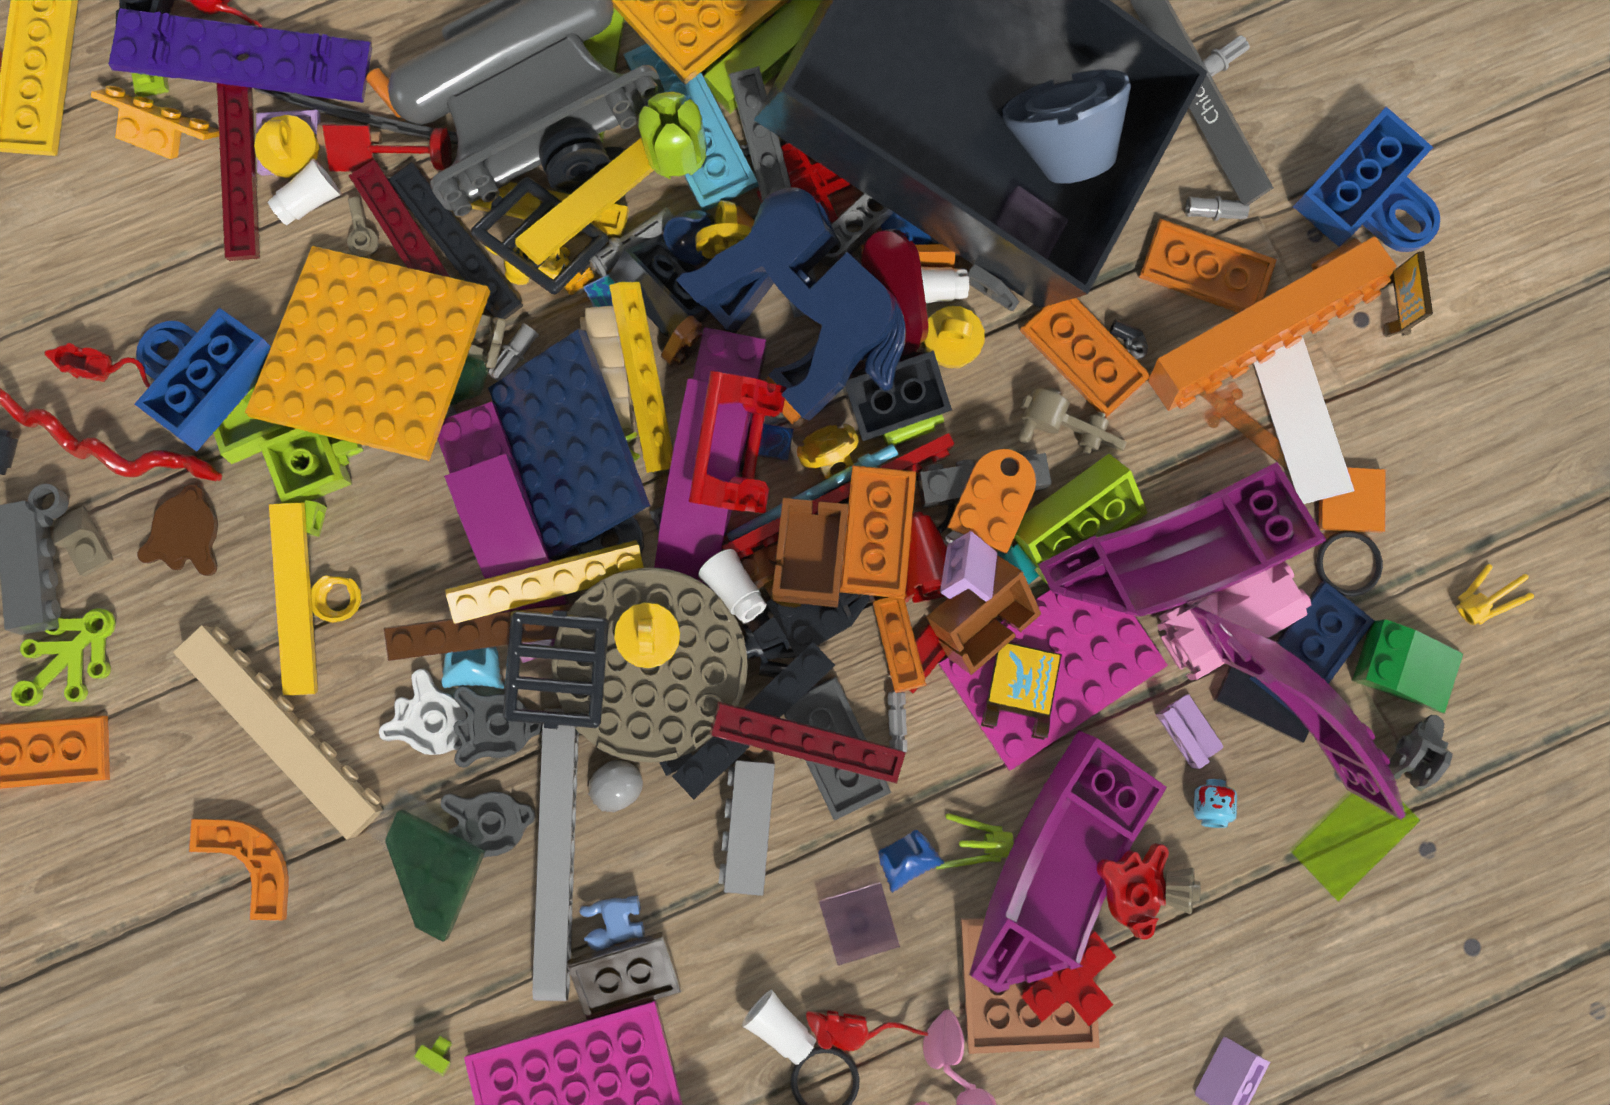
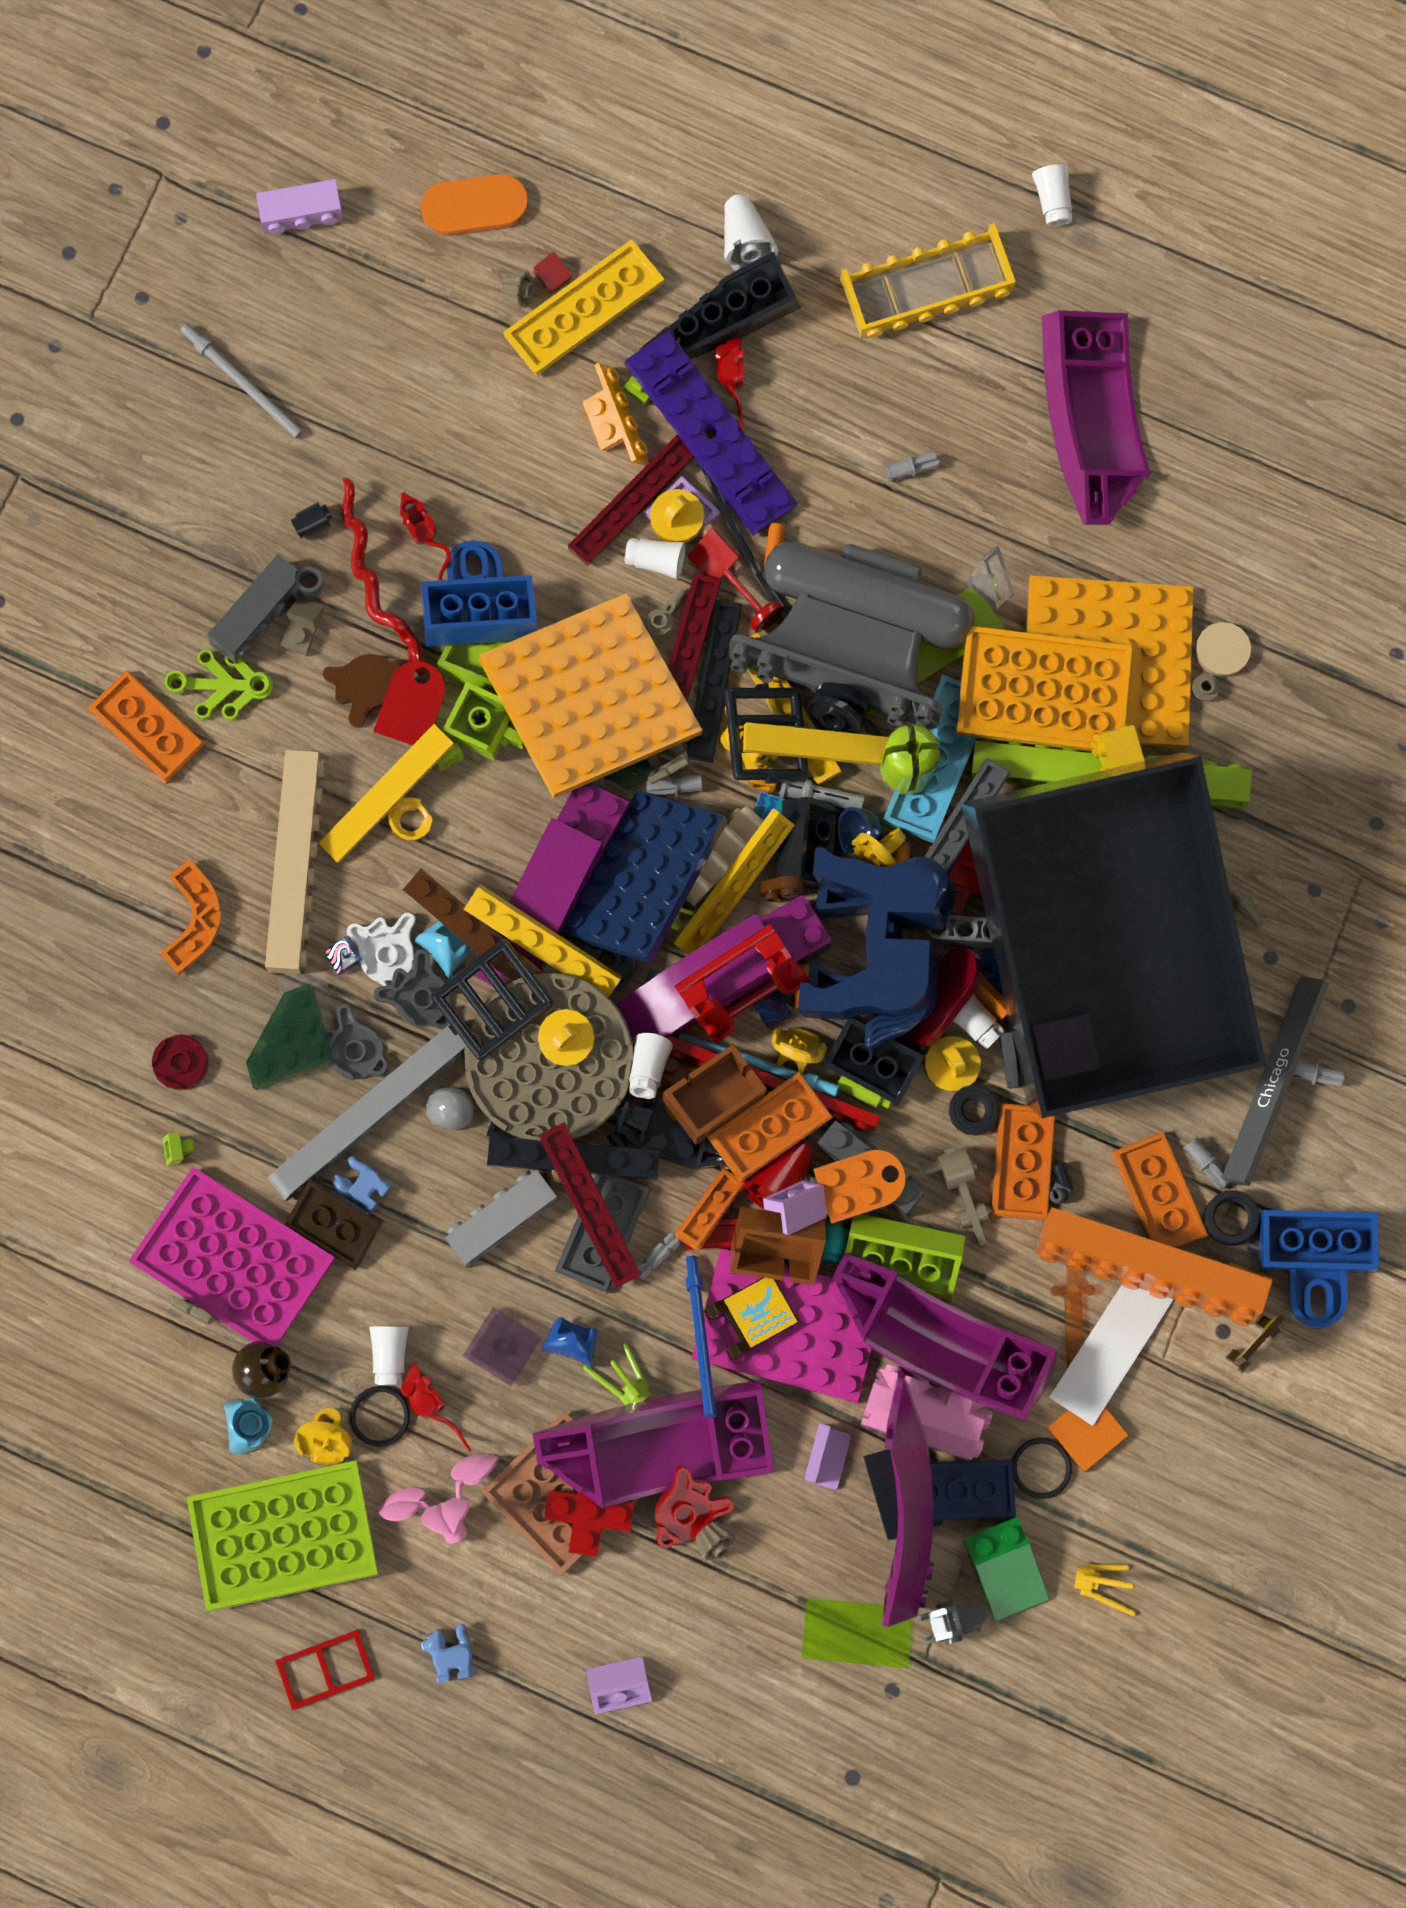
camera: 50 degrees right, 5 degrees down
sand blue cone [1002,69,1131,183] -> none
medium azure head [1193,779,1237,828] -> none
none -> dark red tile [152,1034,209,1091]
none -> tile [325,936,363,975]
none -> red tile [373,661,445,746]
none -> blue bar [685,1255,716,1418]
none -> black tyre [949,1085,1000,1136]
none -> black tyre [1203,1190,1259,1246]

